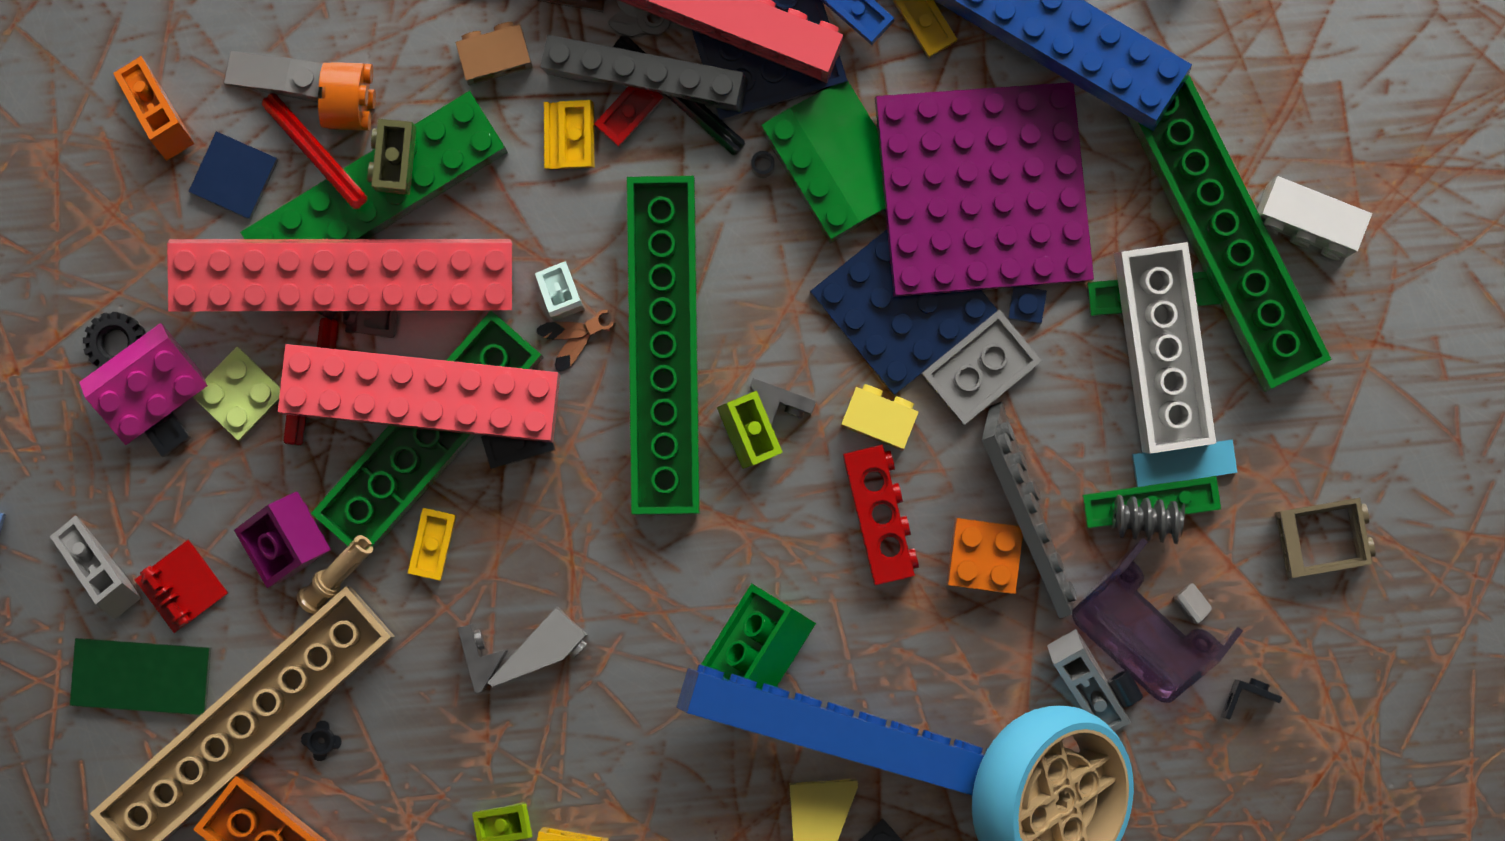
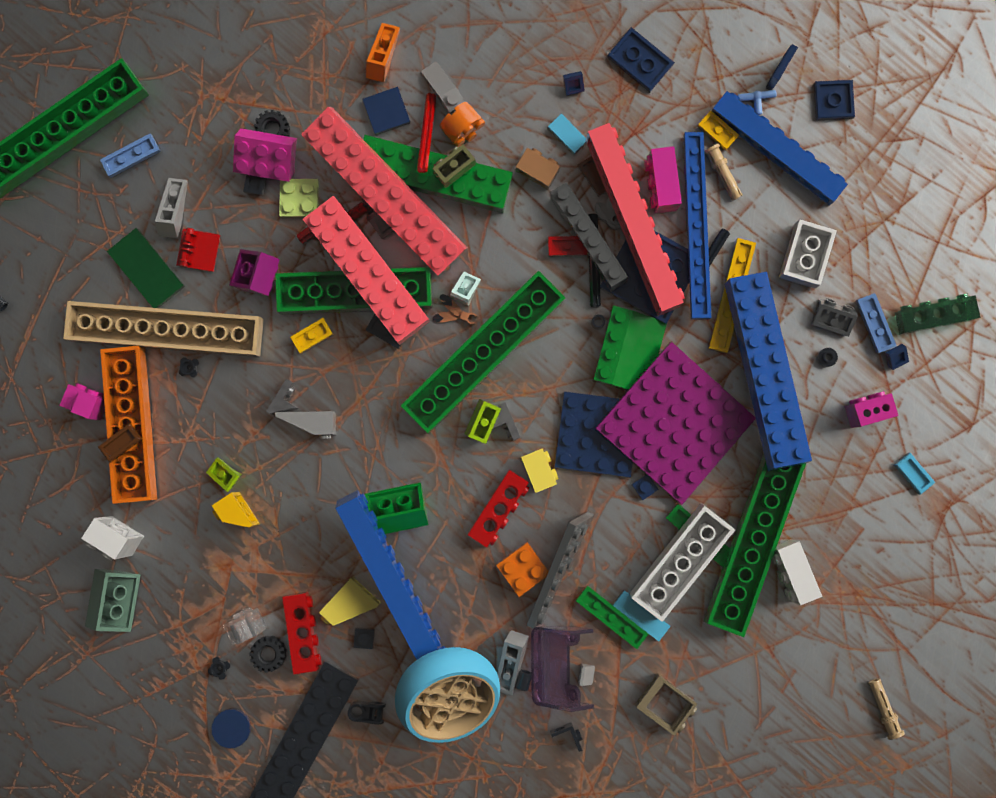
camera: 50 degrees right, 0 degrees up
tan pin [296,535,373,614] -> none
yellow plate [544,100,595,170] -> none
light grey plate [921,310,1042,425] -> none
dark grey piece [1112,495,1185,544] -> none

